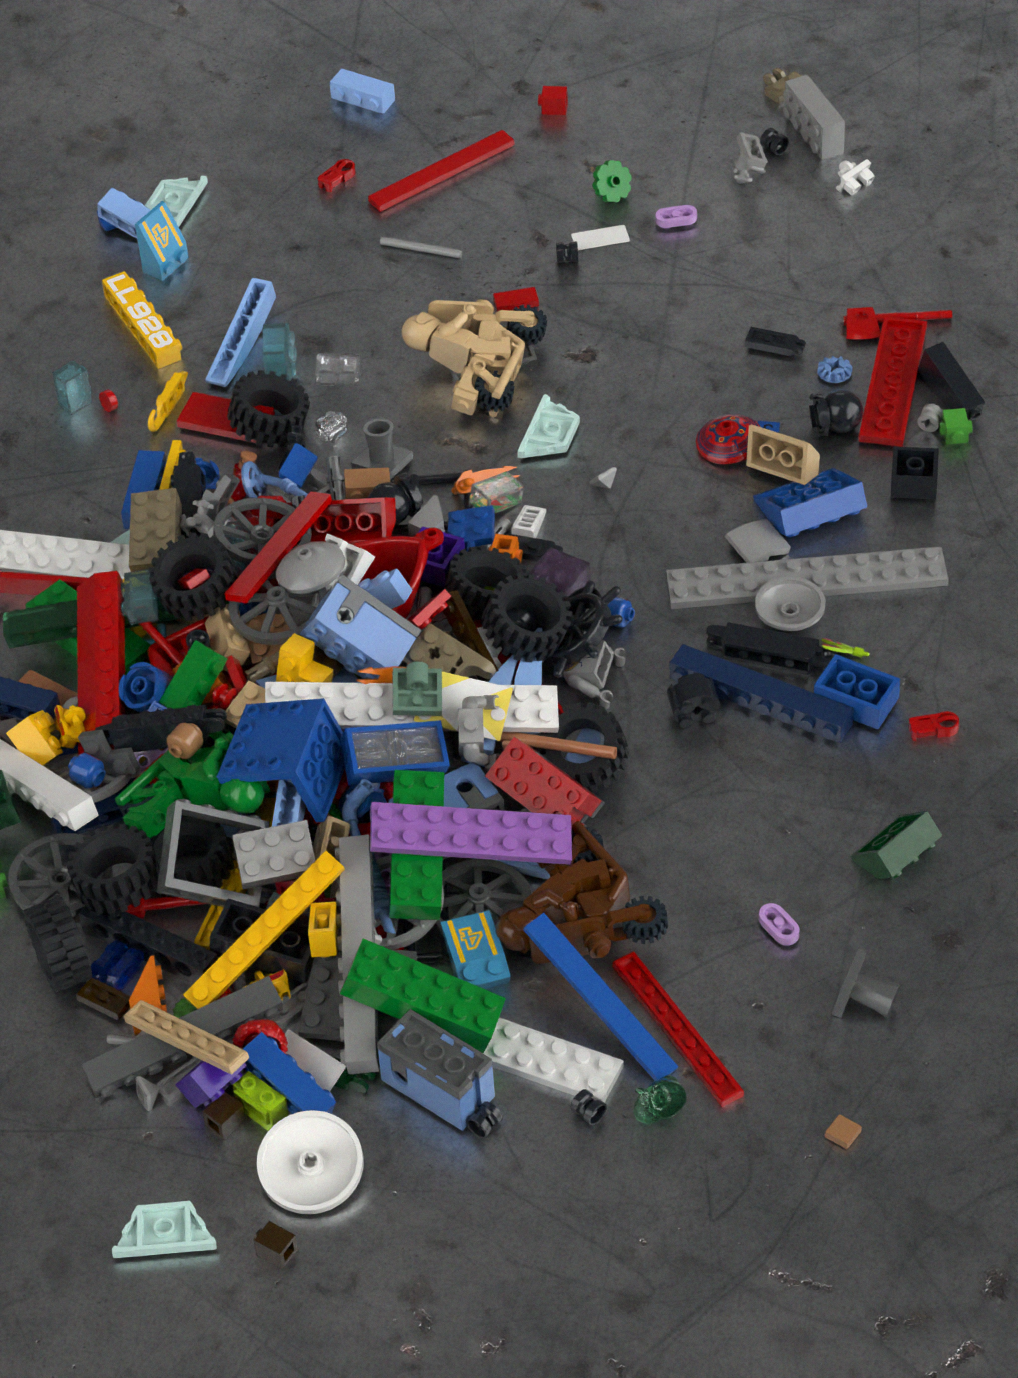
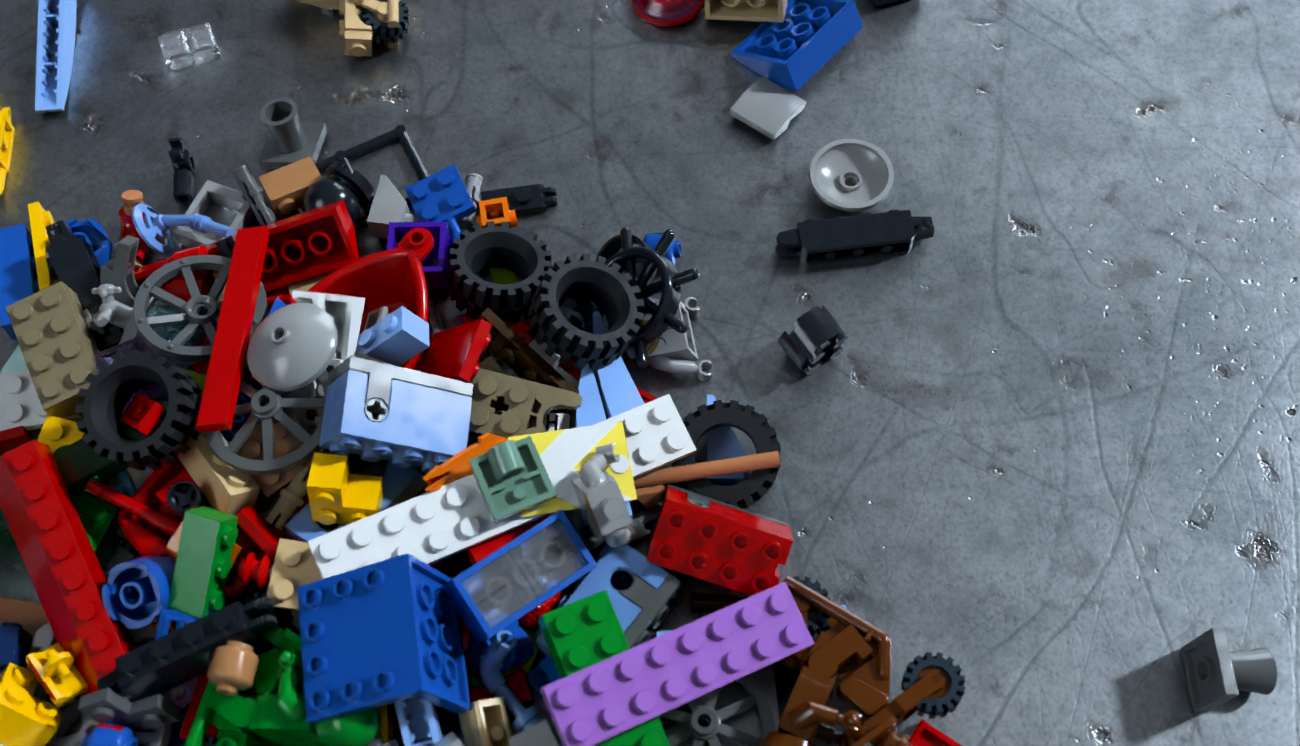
camera: 25 degrees left, 15 degrees up
clear light blue brick [121,569,158,624] -> none
red piece [177,392,275,443] -> none
black tyre [227,370,310,448] -> none
clear light blue brick [262,323,297,381] -> none
blue slope [279,443,318,489] -> none
clear head [314,410,348,443] -> none
orange piece [451,466,520,495] -> none
clear brick [469,471,524,513] -> none
white slope [512,505,546,538] -> none
light aqua wing [517,394,580,458] -> none
clear purple brick [529,547,591,602] -> none
light grey slope [589,467,617,489] -> none
light grey plate [666,547,949,609] -> none
dark blue brick [669,644,854,743] -> none
lavender plate [759,903,799,945] -> none
blue brick [814,654,900,729] -> none
lime piece [821,638,870,658] -> none
dark green slope [850,811,942,880] -> none
red piece [908,711,959,741] -> none

